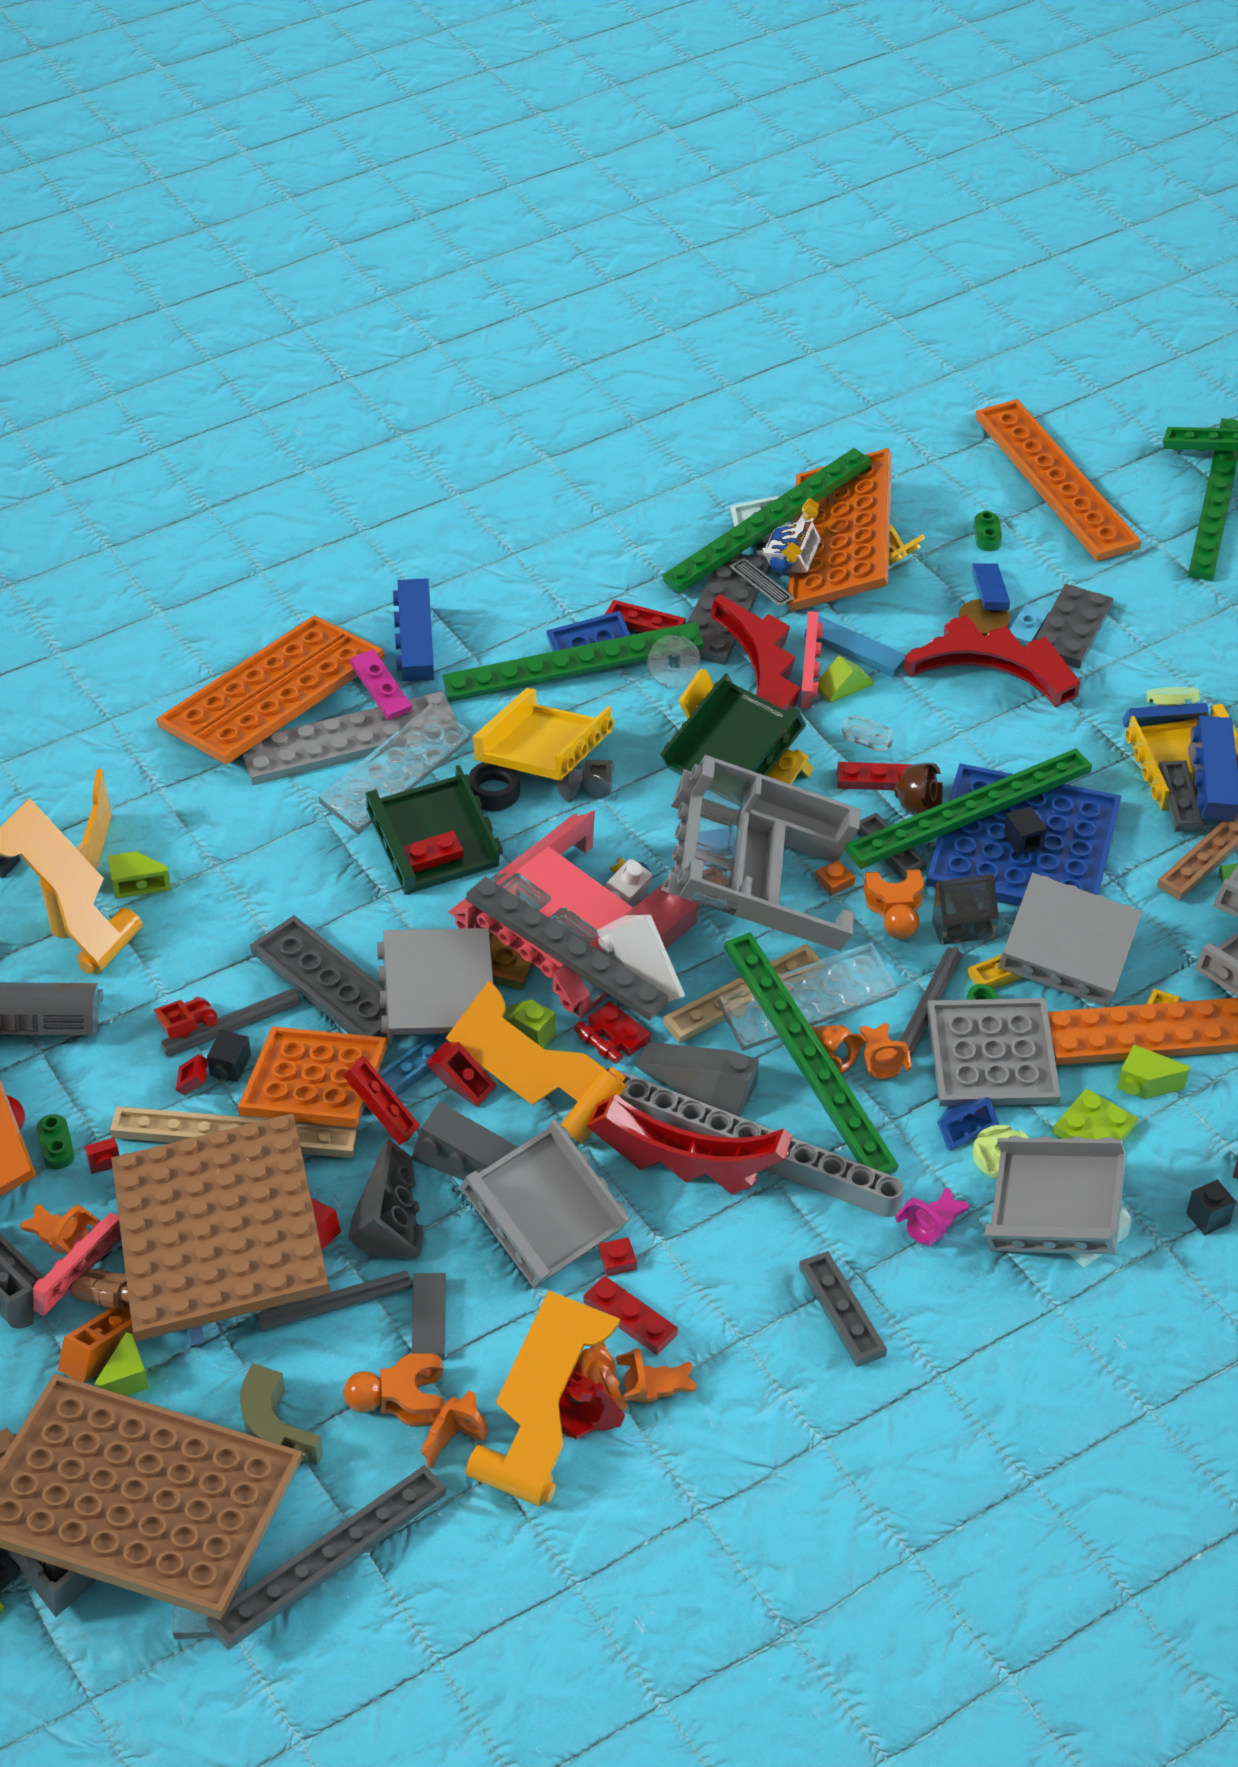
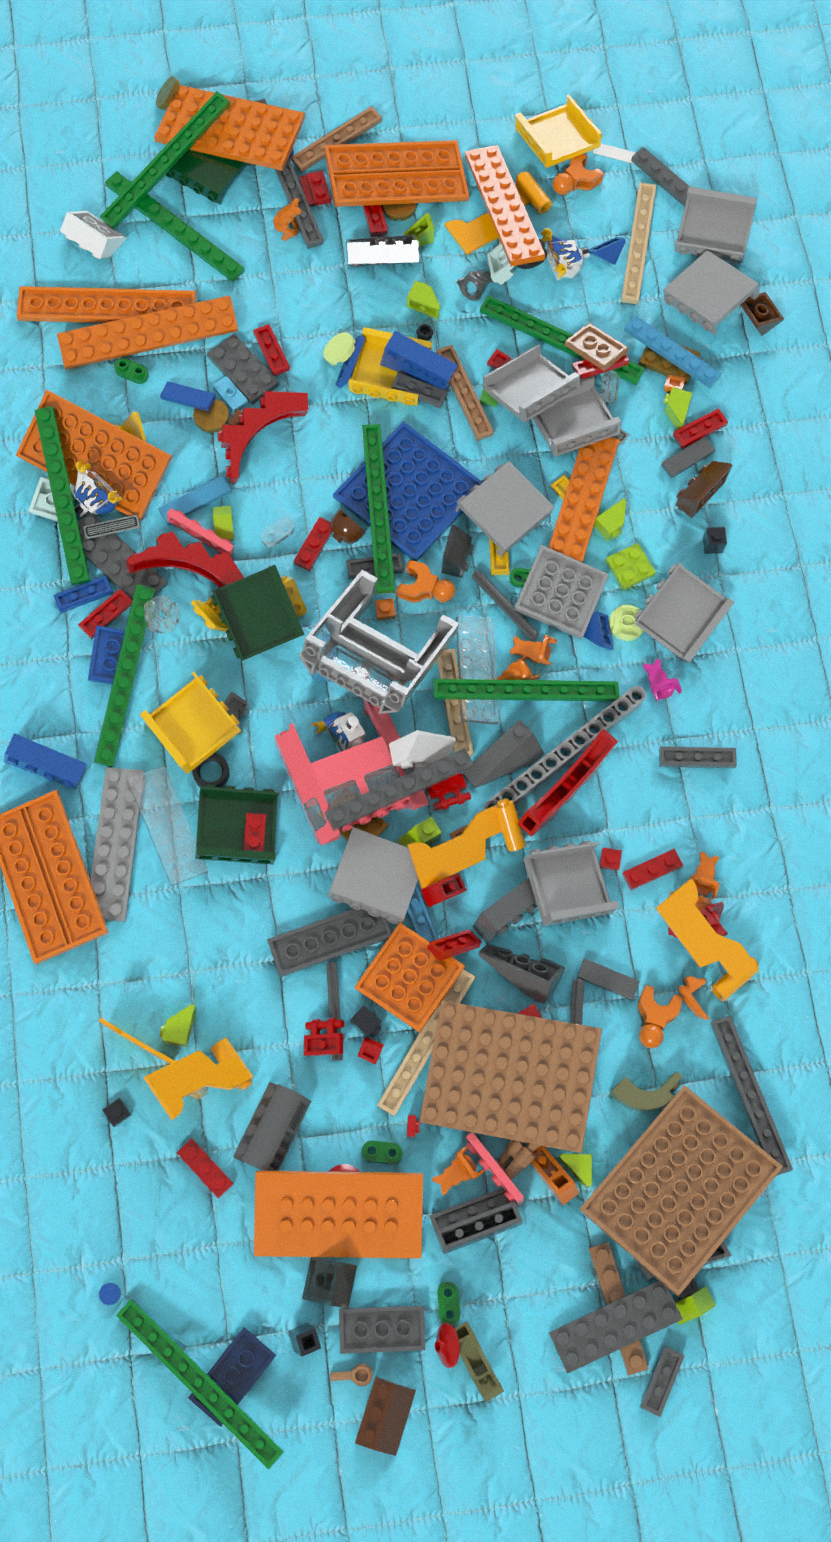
camera: 70 degrees left, 25 degrees up
dark pink plate [350,649,412,721] -> none
black brick [1003,807,1047,856] -> none
none -> blue tile [54,575,113,613]
none -> orange plate [57,295,239,369]
none -> white slope [60,211,127,259]
none -> red plate [253,324,290,376]

